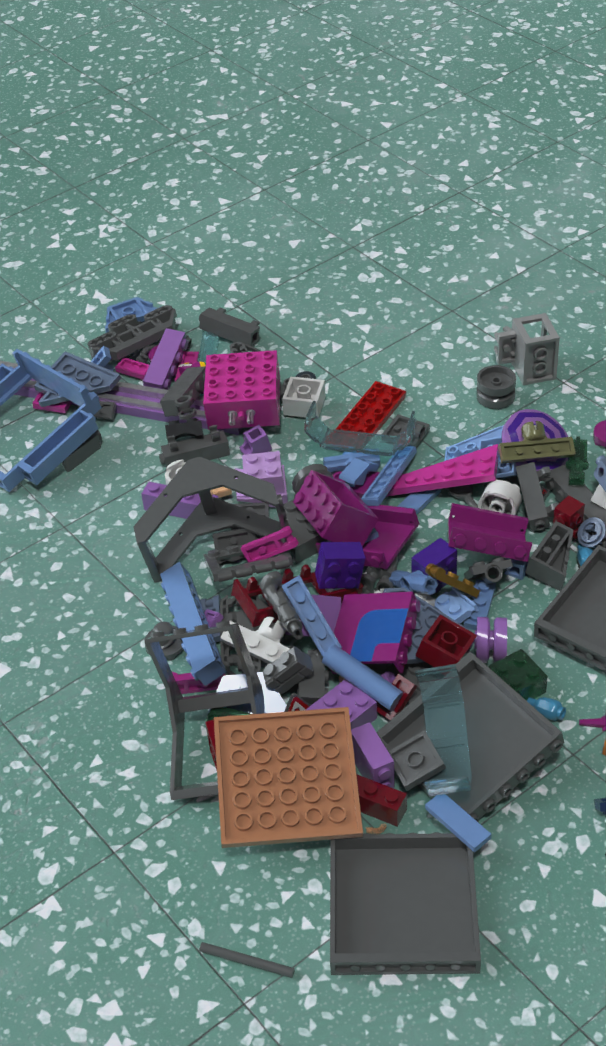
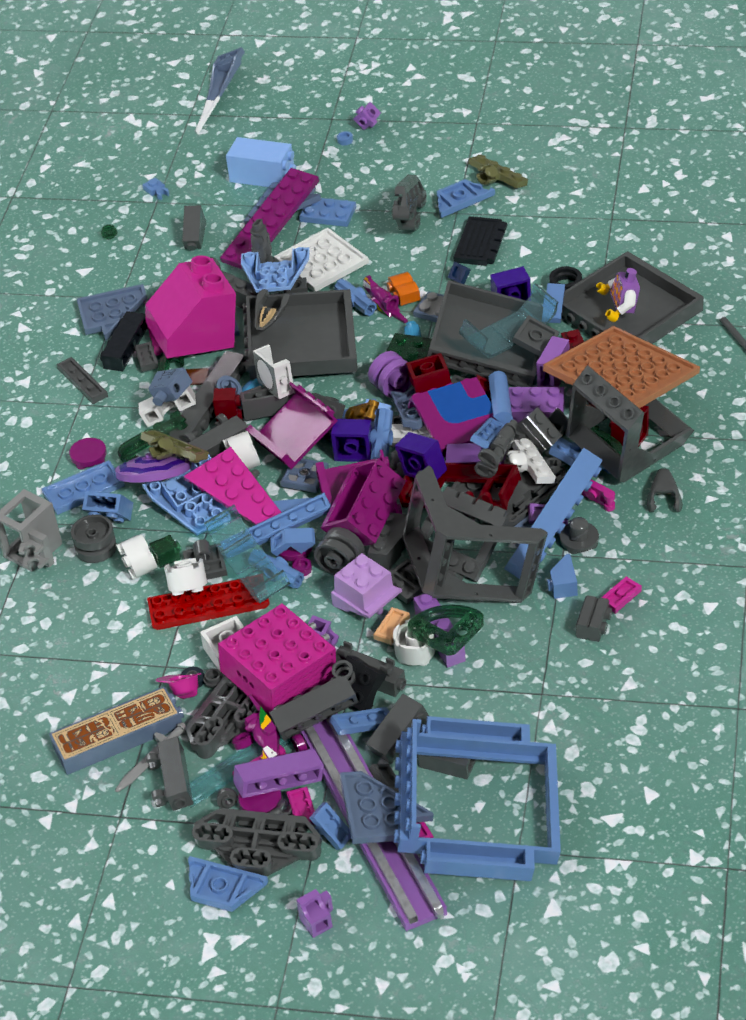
camera: 130 degrees left, 0 degrees up
none -> medium blue tile [42,460,125,515]
none -> brick [49,686,184,775]
none -> medium blue brick [82,491,134,523]
none -> light grey sword [115,722,186,792]
none -> white brick [116,534,157,580]
none -> clear green brick [149,535,181,568]
none -> dark pink piece [156,673,201,699]
none -> white brick [164,558,207,596]
none -> white panel [253,345,295,399]
none -> sand blue piece [281,458,329,493]
none -> medium lavender brick [296,889,333,938]
none -> medium blue plate [330,707,389,736]
none -> dark grey wedge [366,694,429,764]
none -> clear green beam [408,605,484,656]
none -> light grey piece [413,291,444,322]
none -> dark purple brick [490,266,531,302]
none -> medium blue slope [547,554,578,599]
none -> black tyre [549,266,582,290]
none -> dark grey brick [576,595,612,642]
none -> torso [596,268,640,322]
none -> dark pink plate [601,577,642,614]
none -> dark grey animal [647,468,683,512]

